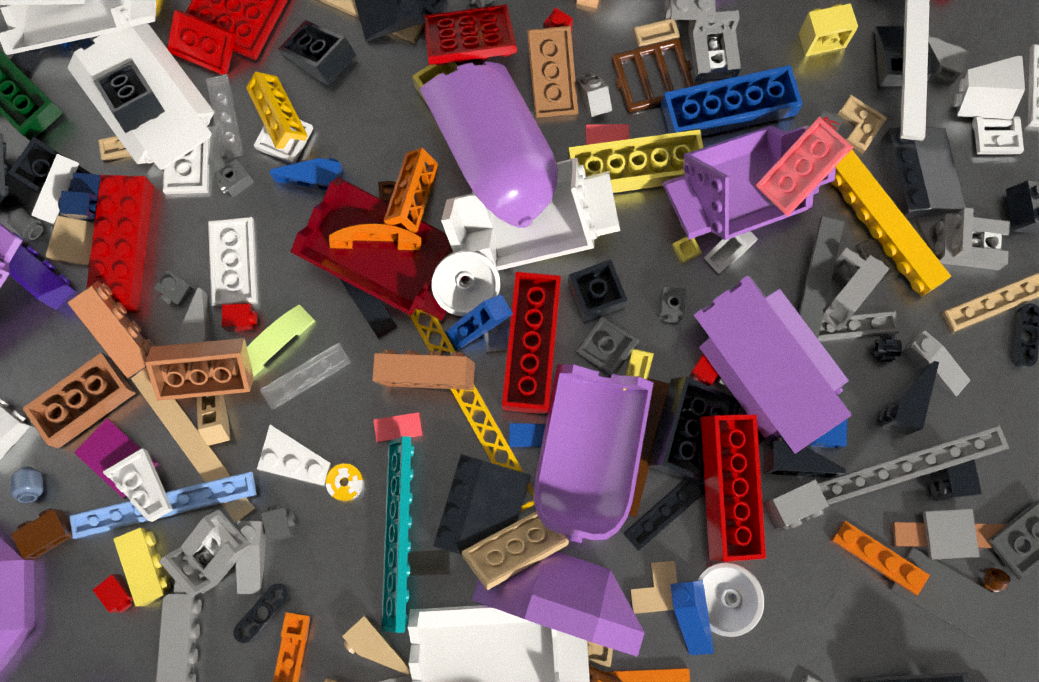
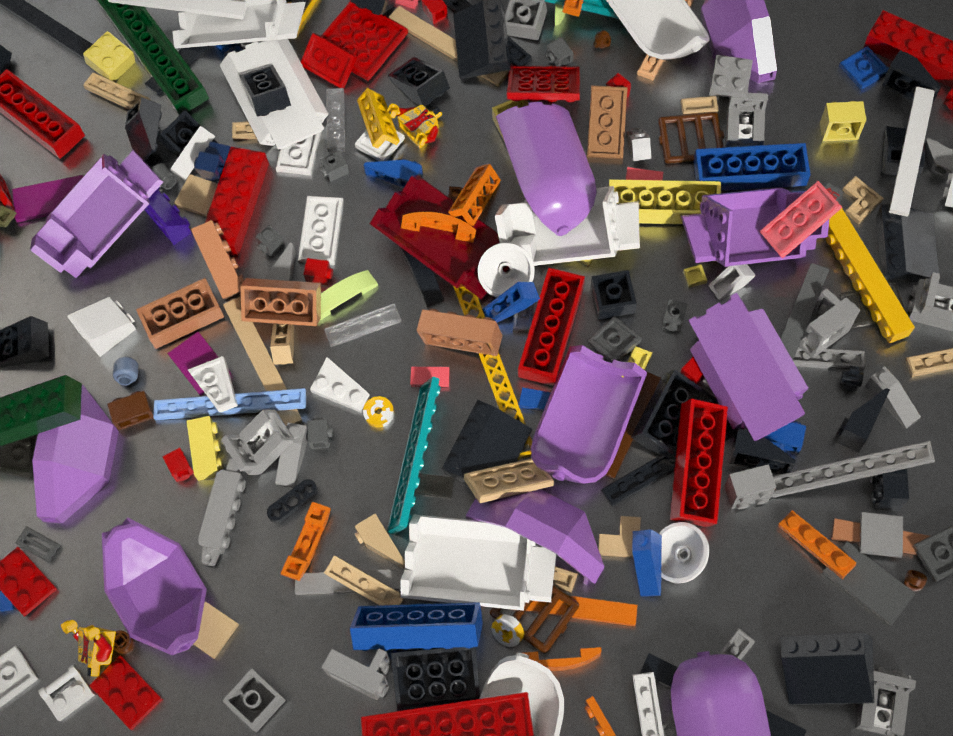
camera: 15 degrees right, 10 degrees down
none -> torso [387,104,442,148]

